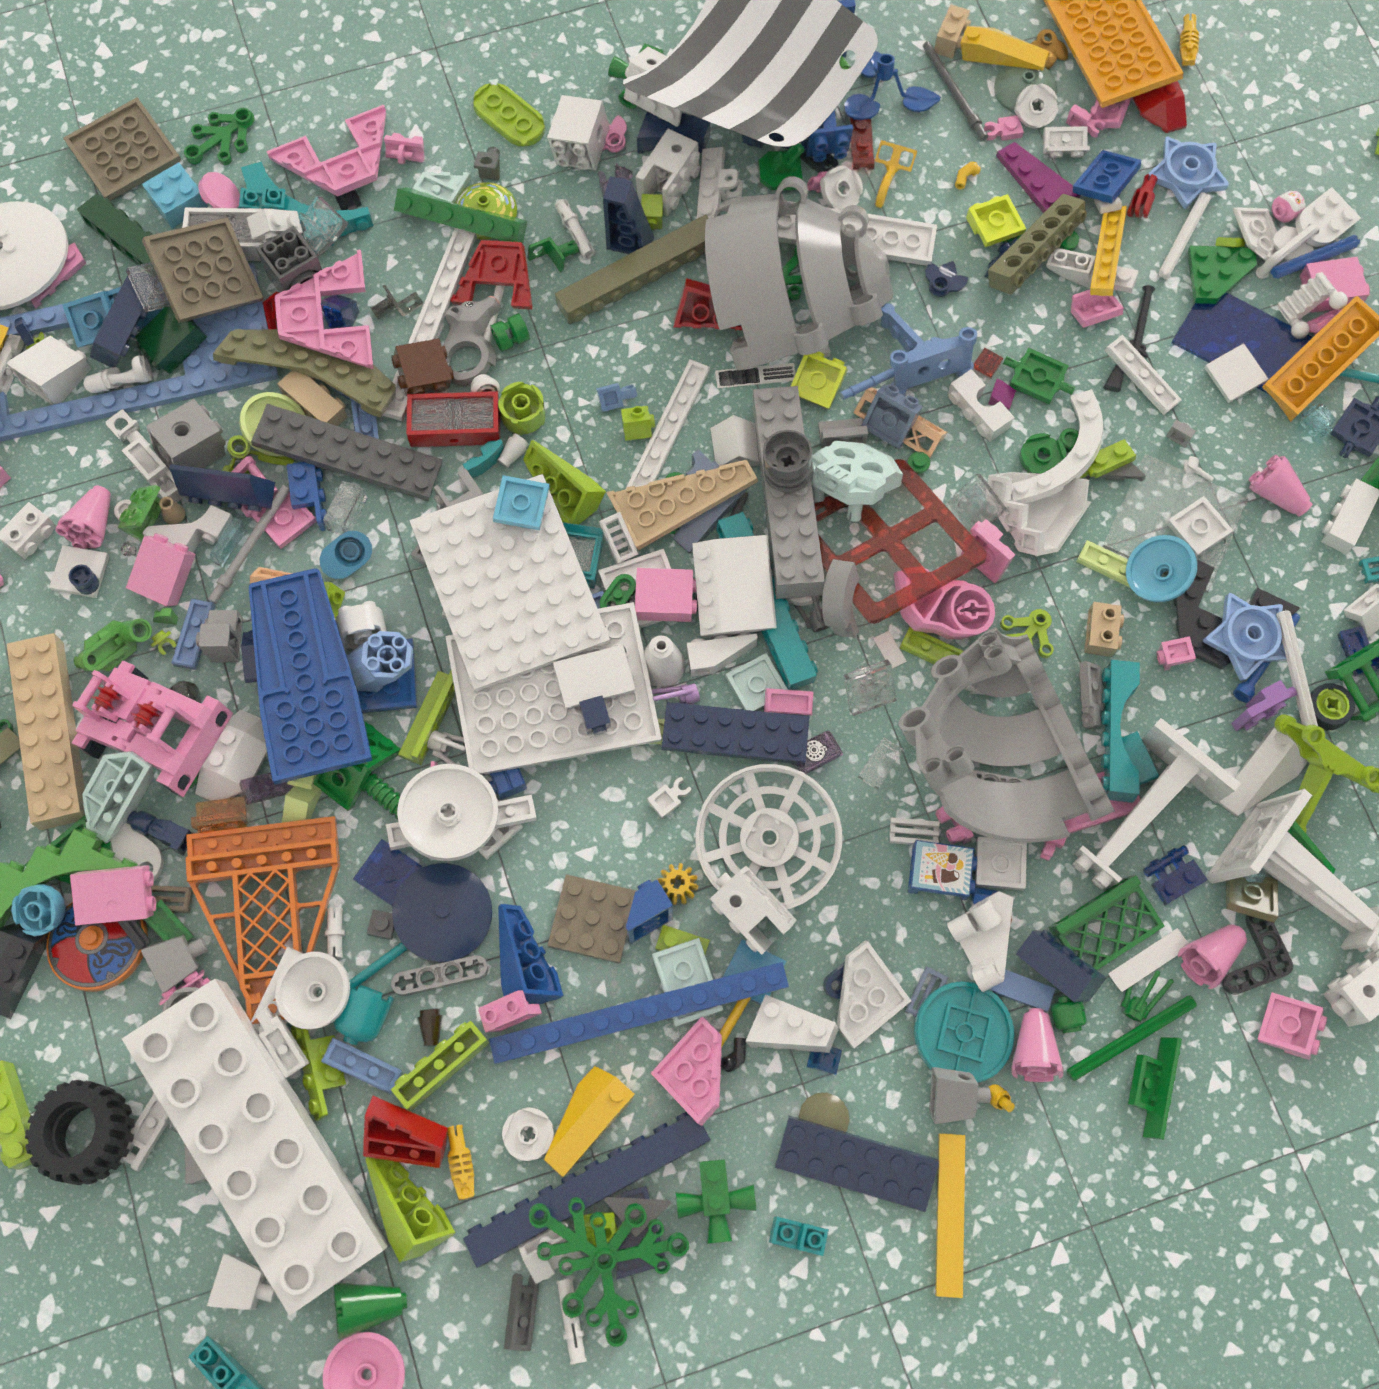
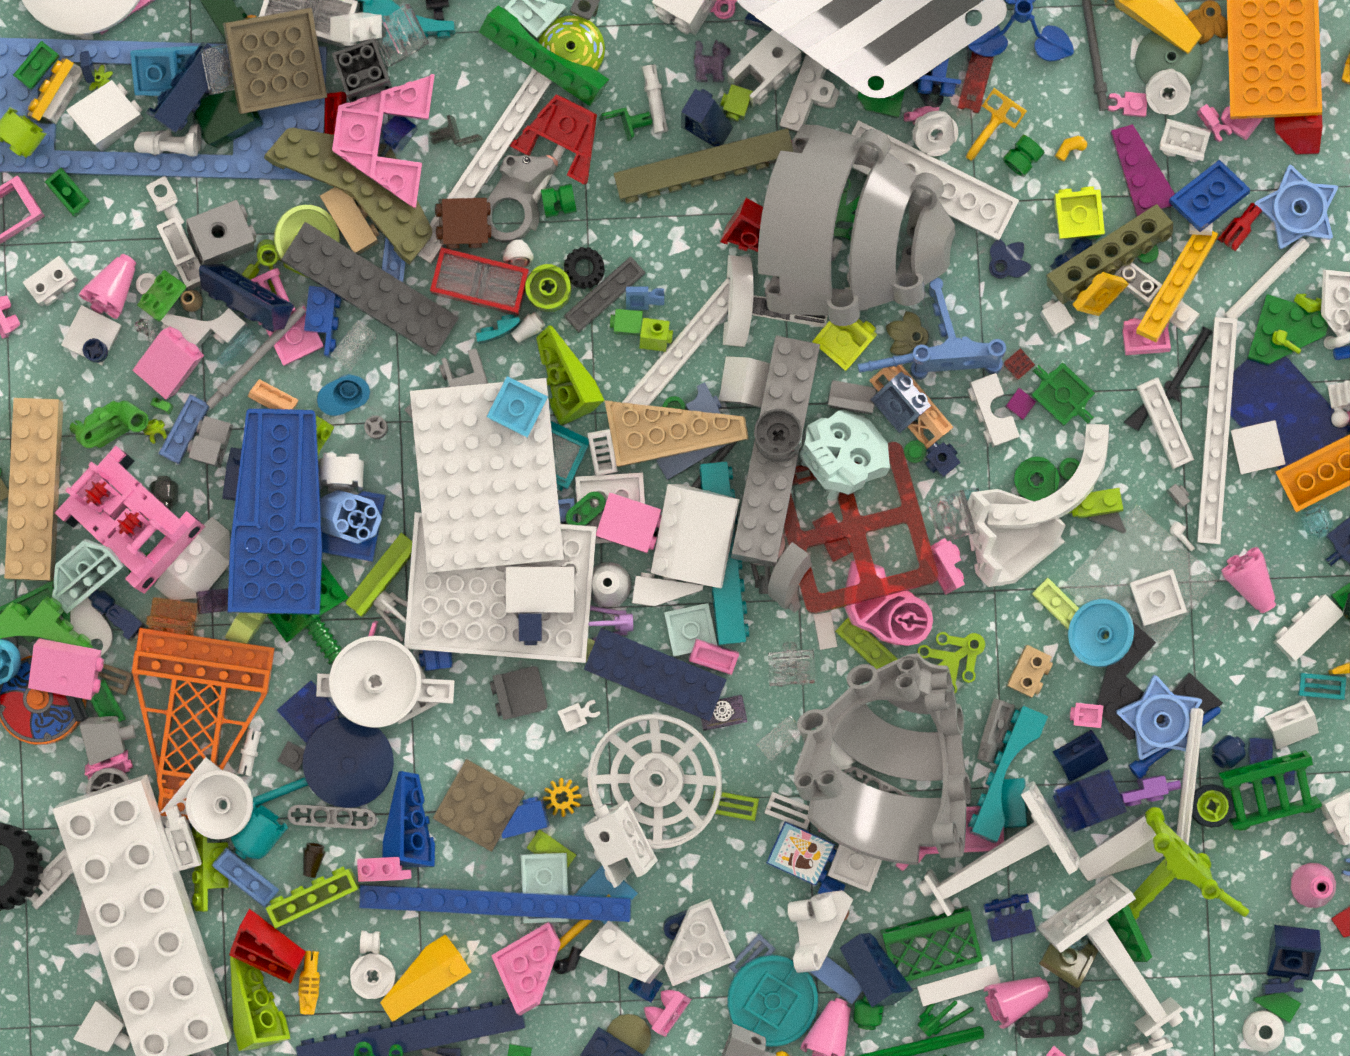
camera: 20 degrees right, 15 degrees up
none -> green slope [44,167,90,217]
none -> white wheel [360,931,380,954]
none -> light grey wheel [364,416,388,439]
none -> dark grey bracket [490,666,548,720]
none -> black tyre [564,247,605,289]
none -> dark grey tile [564,256,646,333]
none -> bright green brick [610,309,643,336]
none -> bright pink tile [644,990,692,1037]
none -> lime tile [712,791,759,821]
none -> white slope [723,255,754,347]
none -> clear red plate [812,512,853,562]
none -> olive plate [886,311,929,355]
none -> dark blue brick [925,442,961,478]
none -> green wheel [1002,134,1045,177]
none -> white brick [1039,299,1075,336]
none -> dark blue panel [1053,730,1108,782]
none -> clear blue slope [1053,769,1127,832]
none -> yellow plate [1072,272,1129,316]
none -> white plate [1197,317,1238,544]
none -> dark blue head [1211,735,1246,769]
none -> lime hand [1272,330,1301,354]

